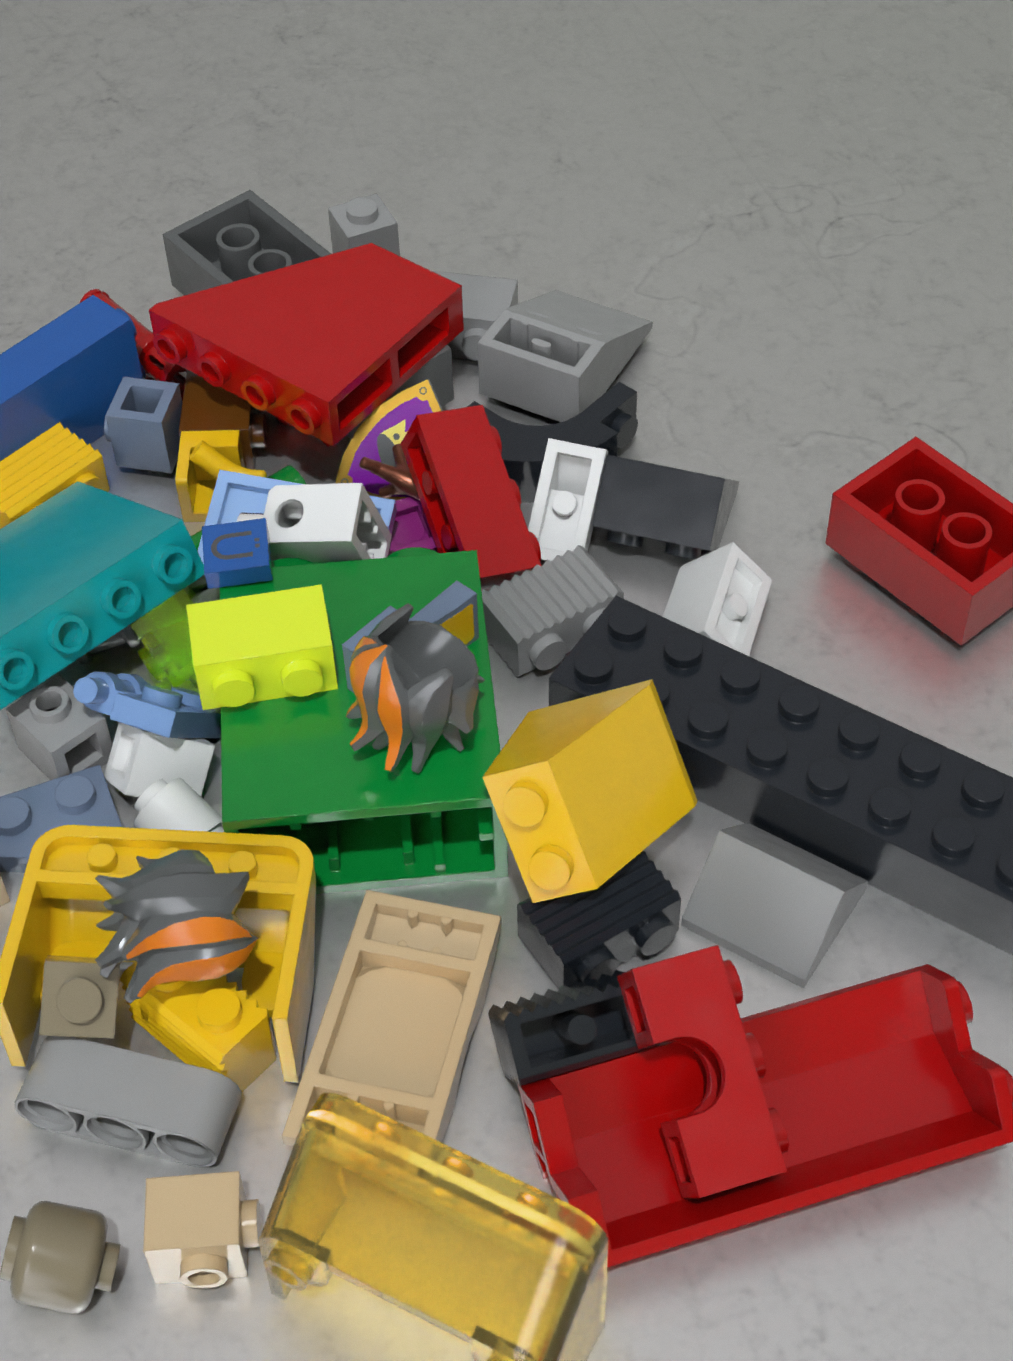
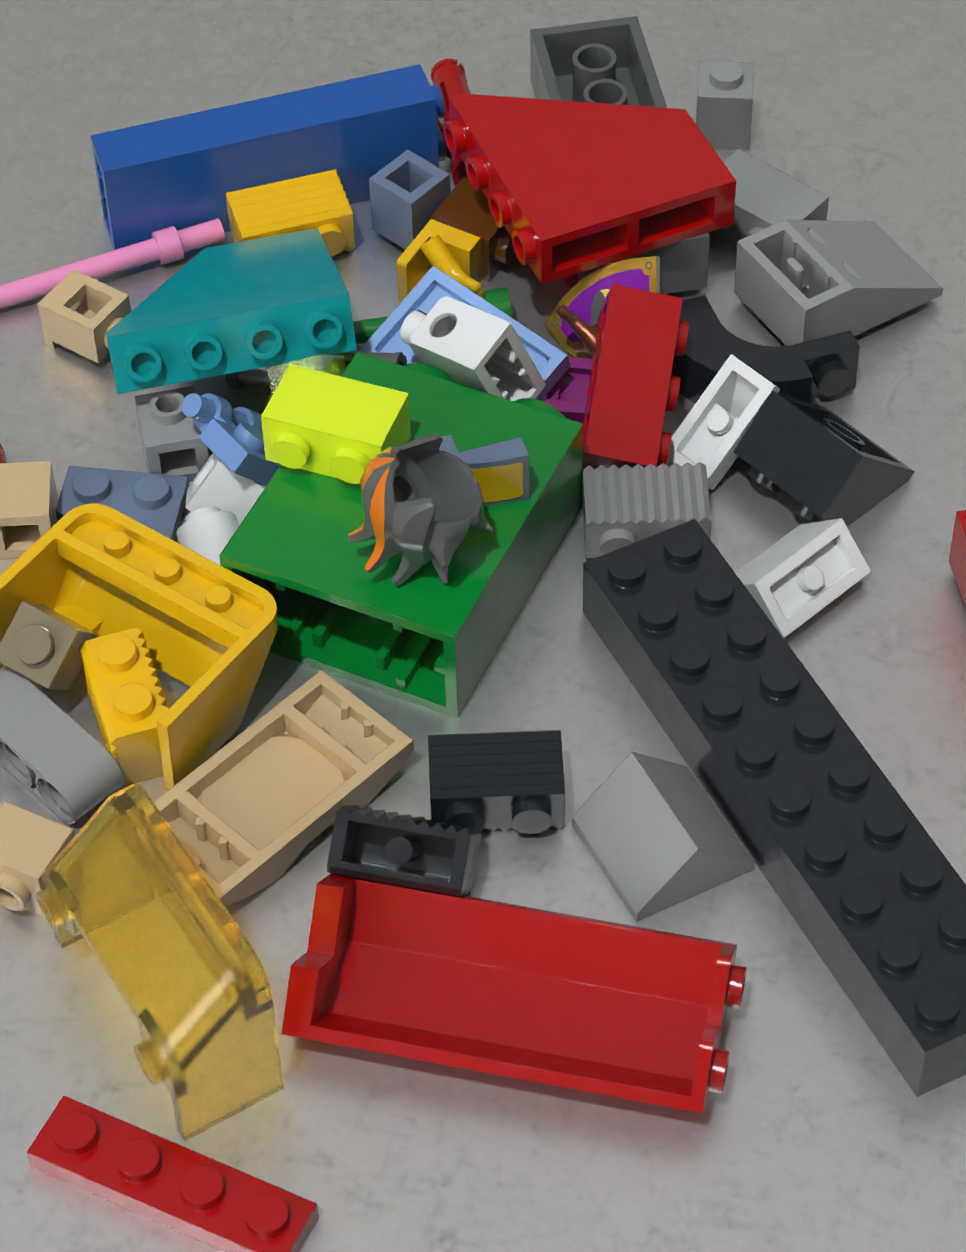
camera: 30 degrees right, 0 degrees up
dark grey hair [95,849,258,1004] -> none
blue tile [202,518,273,589] -> none
yellow slope [482,679,698,903] -> none
red arch [617,945,789,1198] -> none

